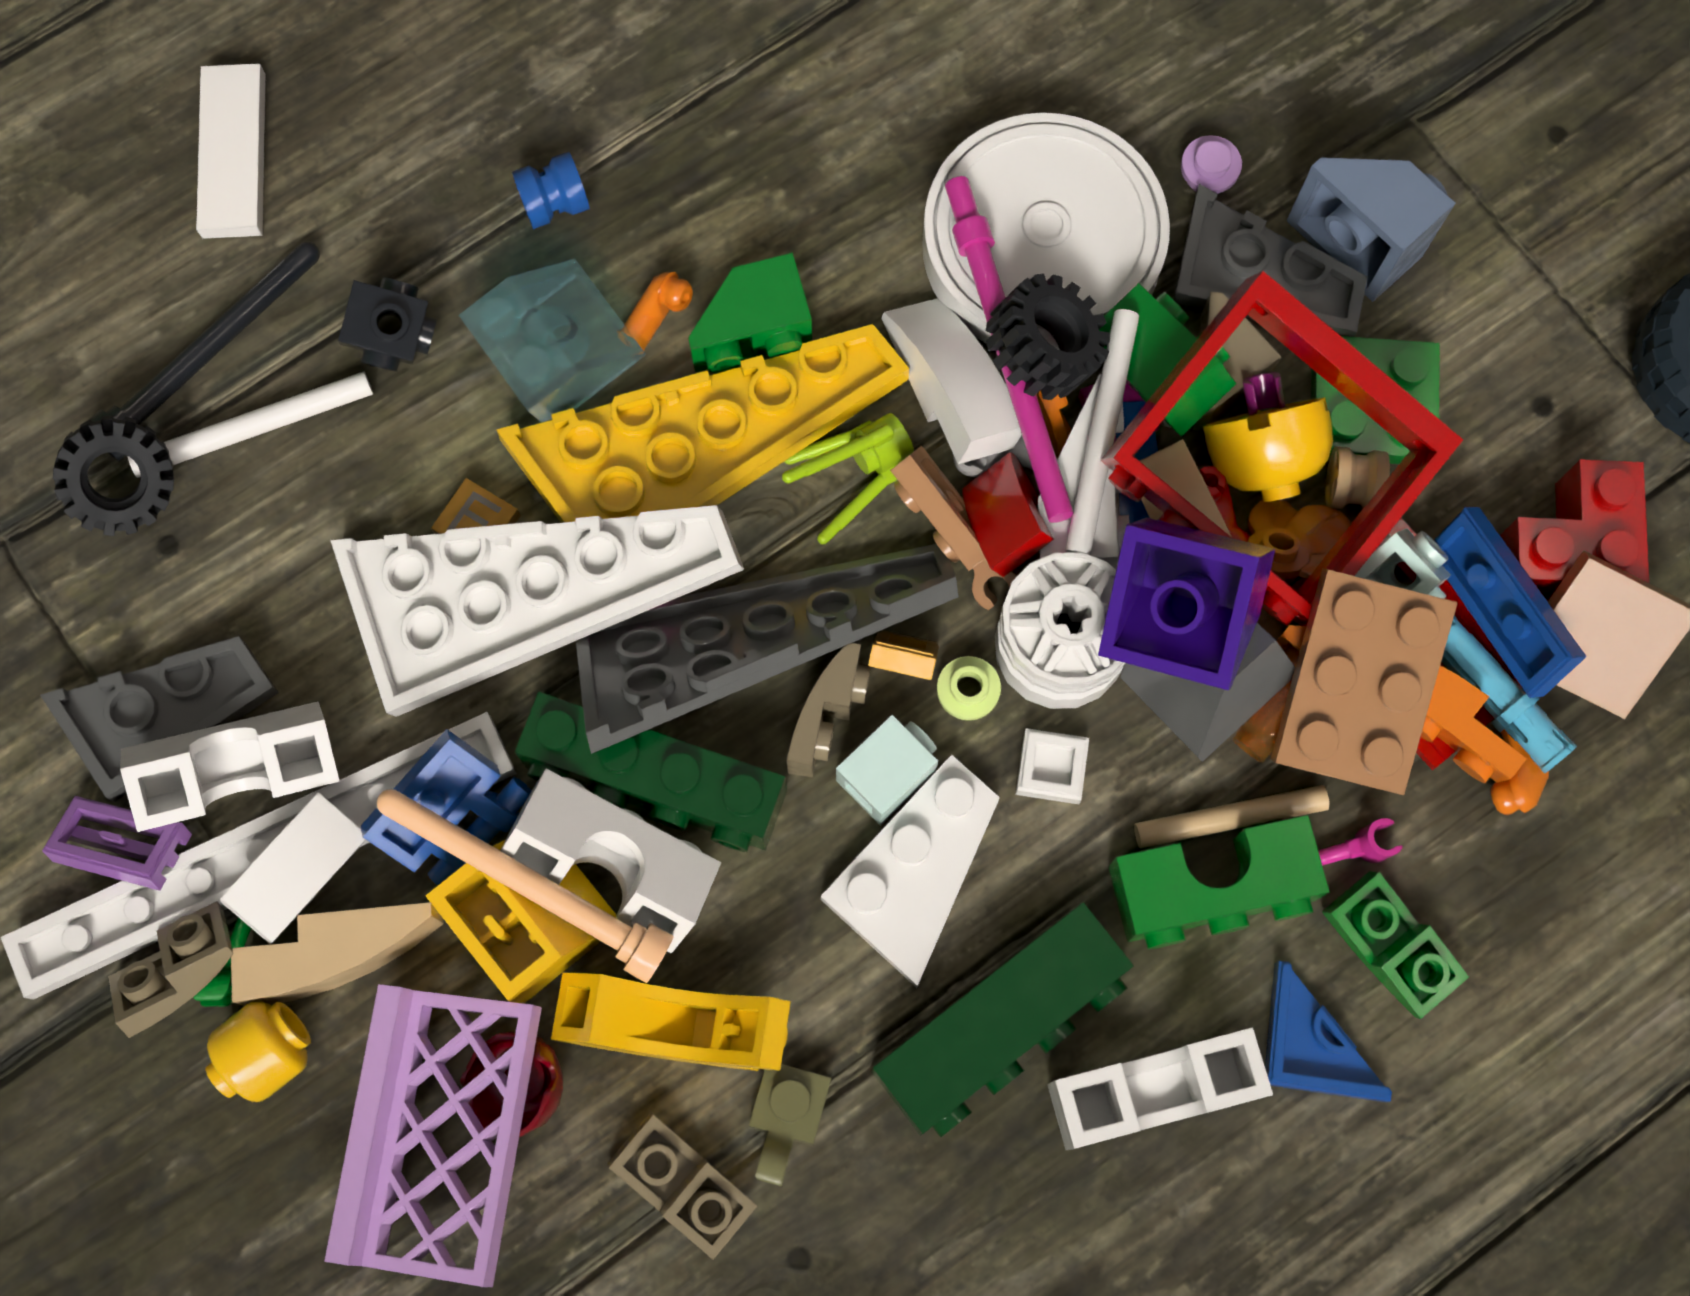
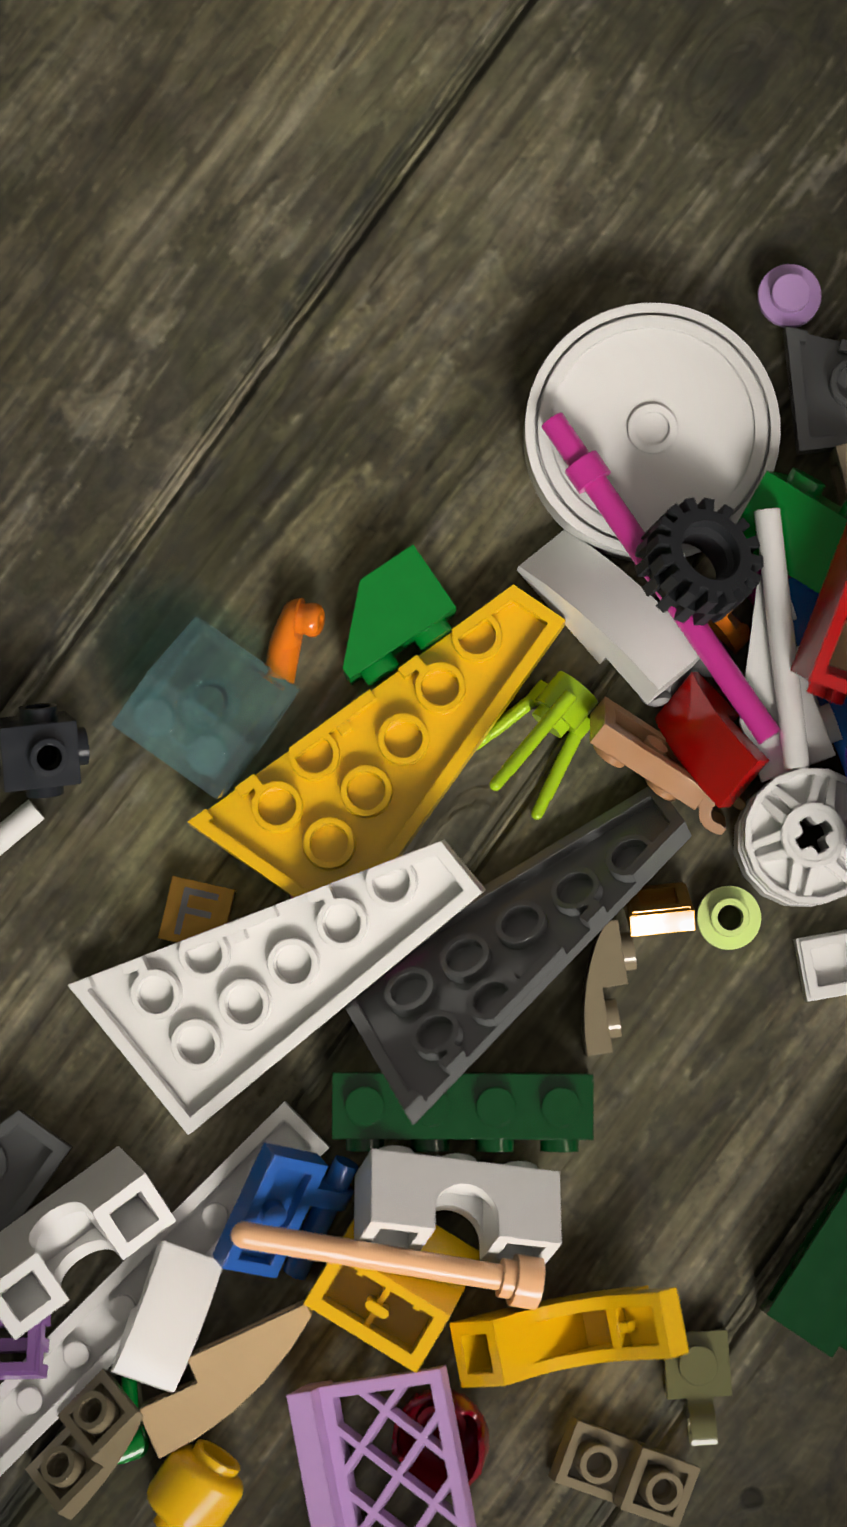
camera: 20 degrees left, 10 degrees up
blue wheel [512,152,590,229] -> none
white wing [821,755,1000,988] -> none
light aqua brick [836,715,938,826] -> none

